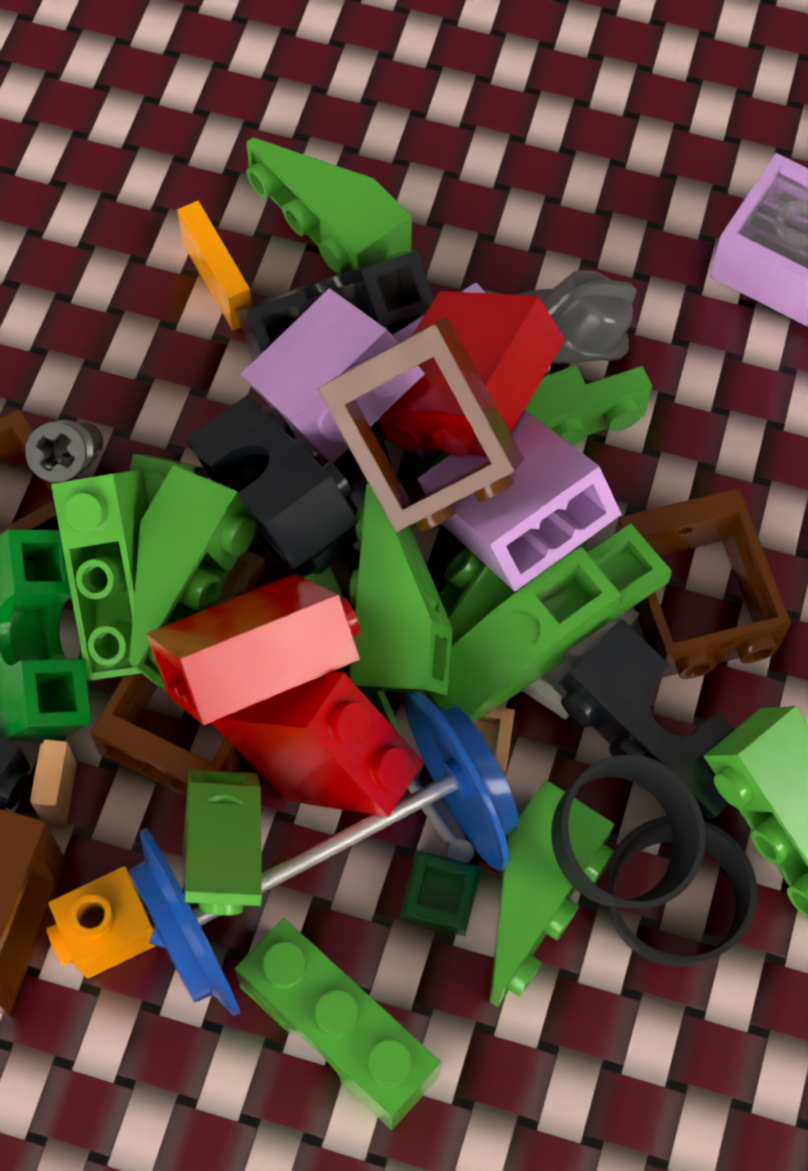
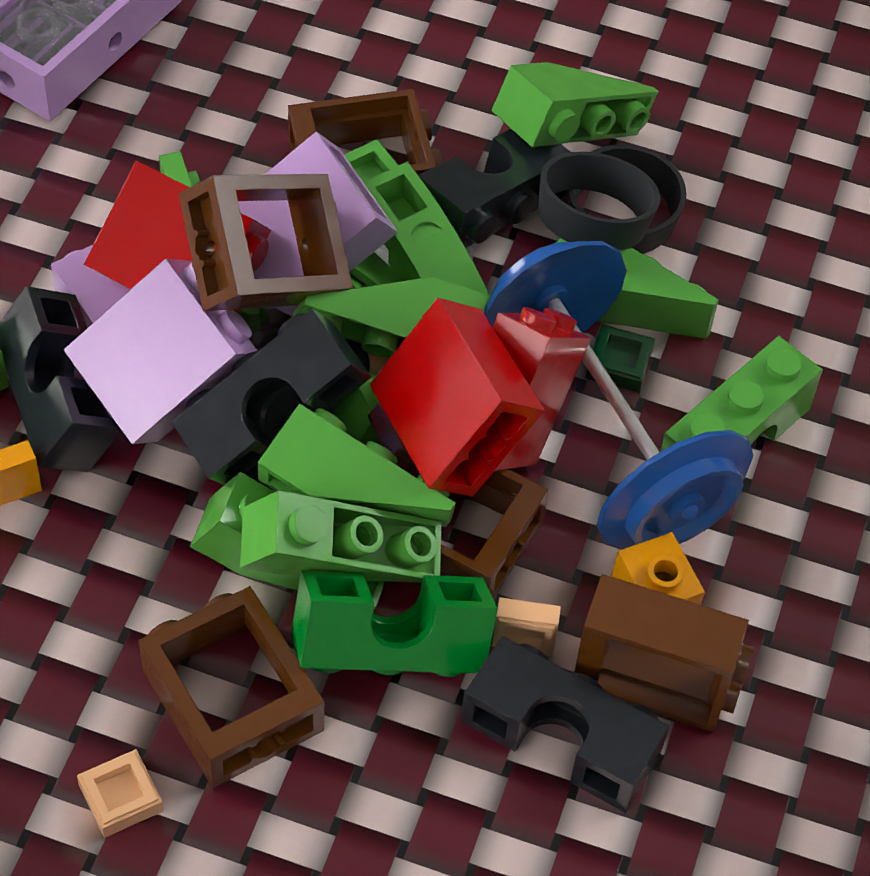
camera: 90 degrees left, 10 degrees down
dark grey pin [26,420,103,482] -> none
bright green slope [183,769,262,915] -> none
dark grey piece [516,269,636,363] -> none

